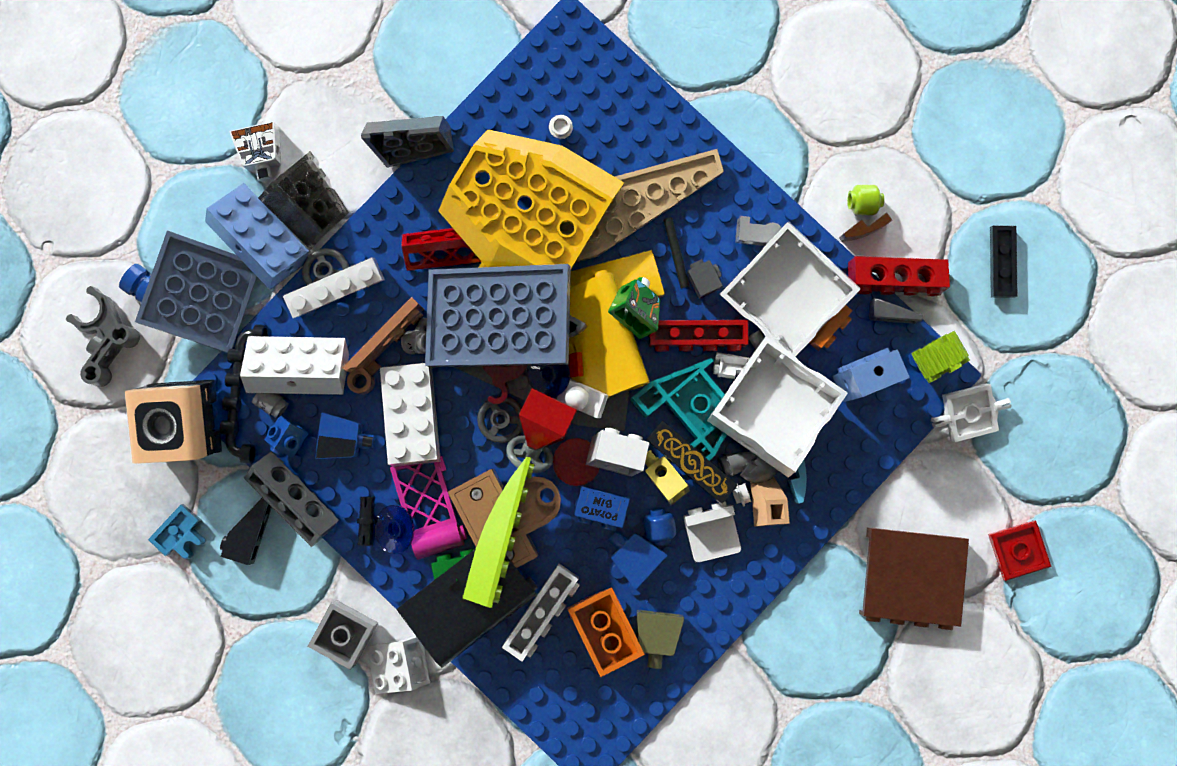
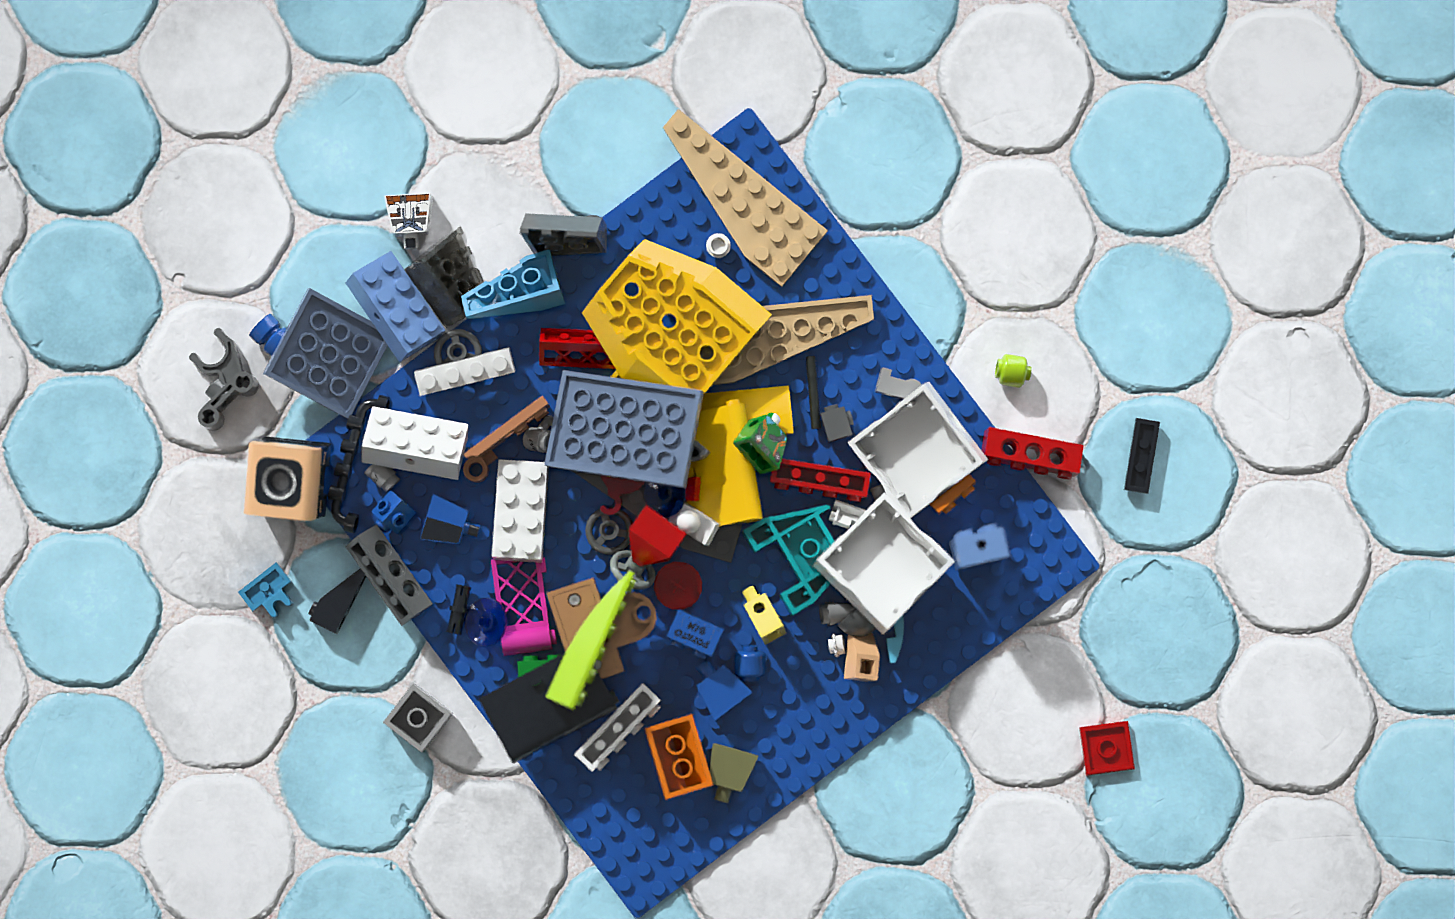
camera: 10 degrees right, 0 degrees up
white bracket [367,636,430,694] -> none
white brick [586,428,649,476] -> none
black tile [646,421,738,504] -> none
white bracket [683,501,741,562] -> none
reddish brown slope [839,213,892,242] -> none
copper panel [859,527,969,630] -> none
flat silver slope [869,298,923,324] -> none
lime brick [911,330,970,383] -> none
white plate [931,383,1011,442] -> none
none -> dark azure wedge [461,249,565,319]
none -> tan wing [663,109,828,287]

